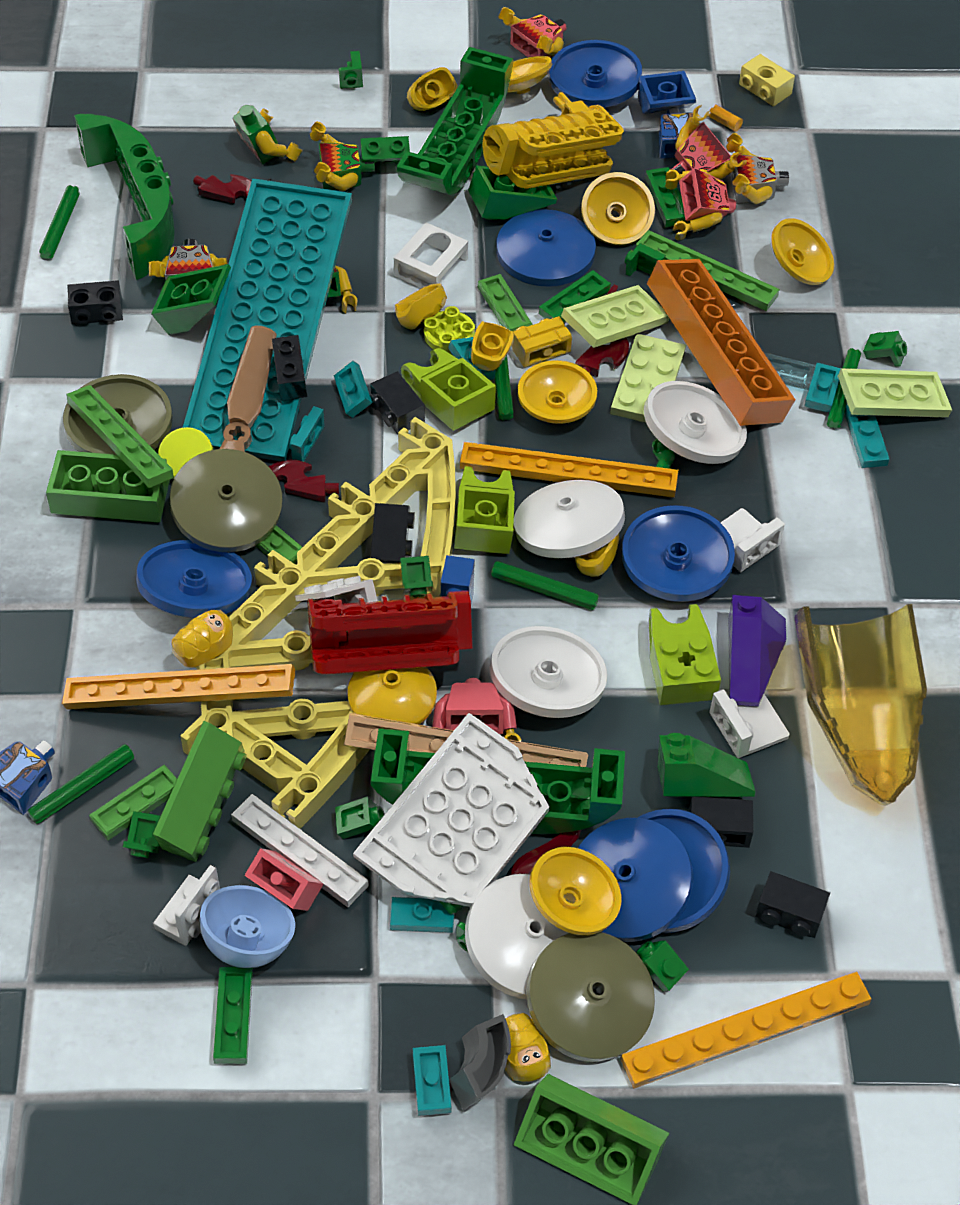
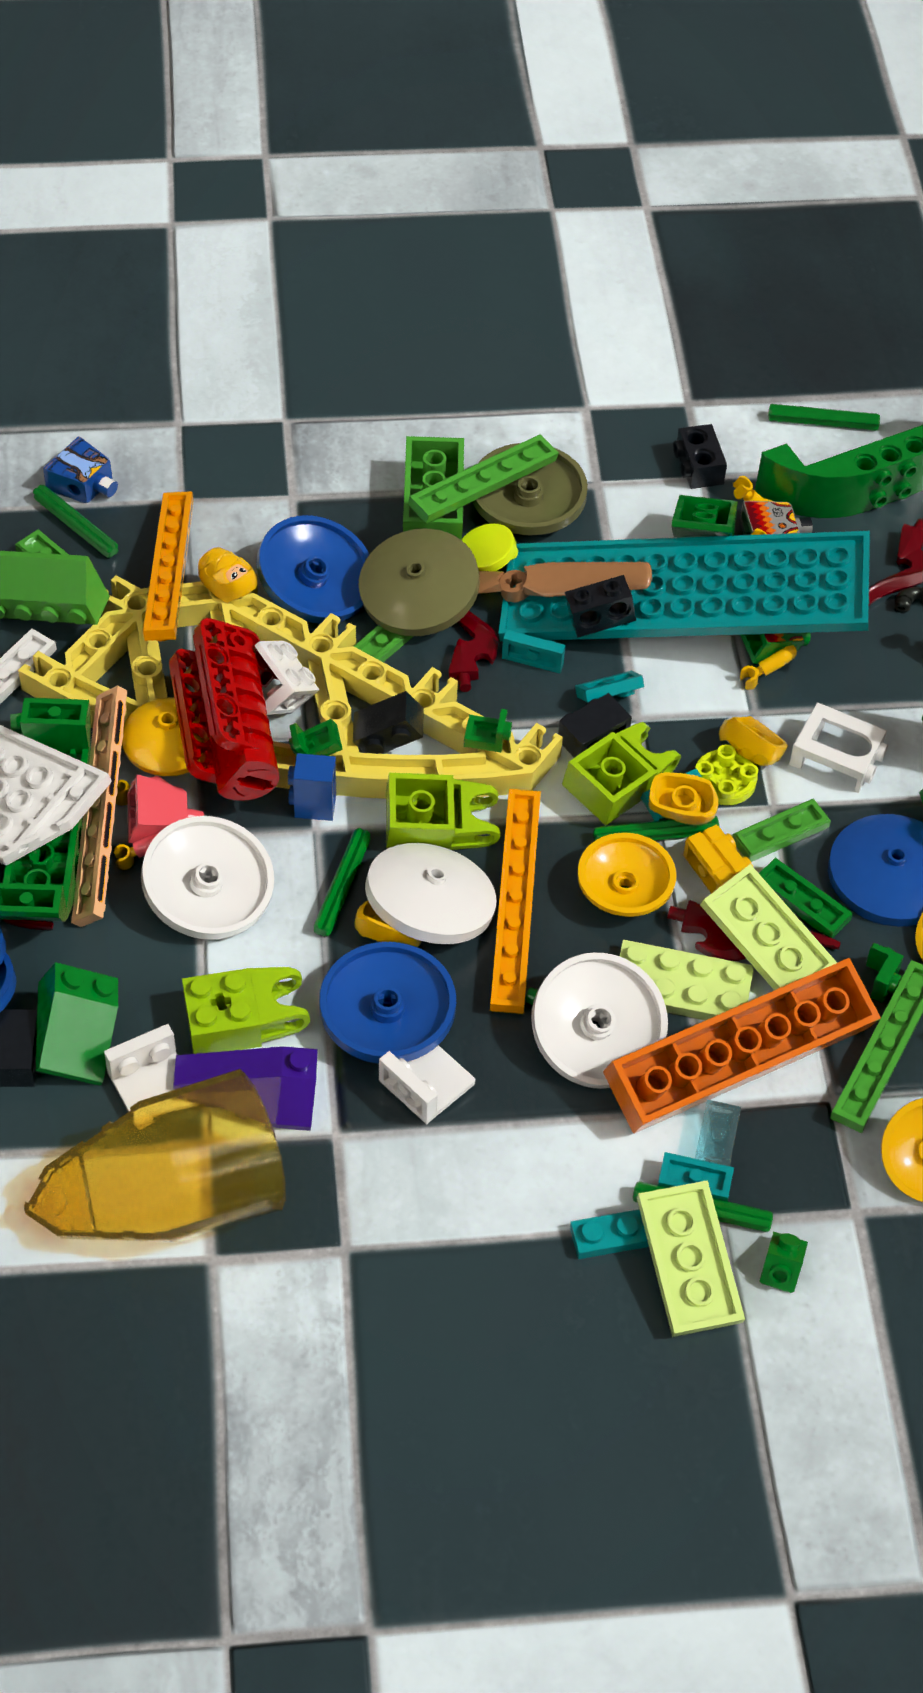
camera: 85 degrees right, 0 degrees up
none -> green bracket [464,709,512,753]

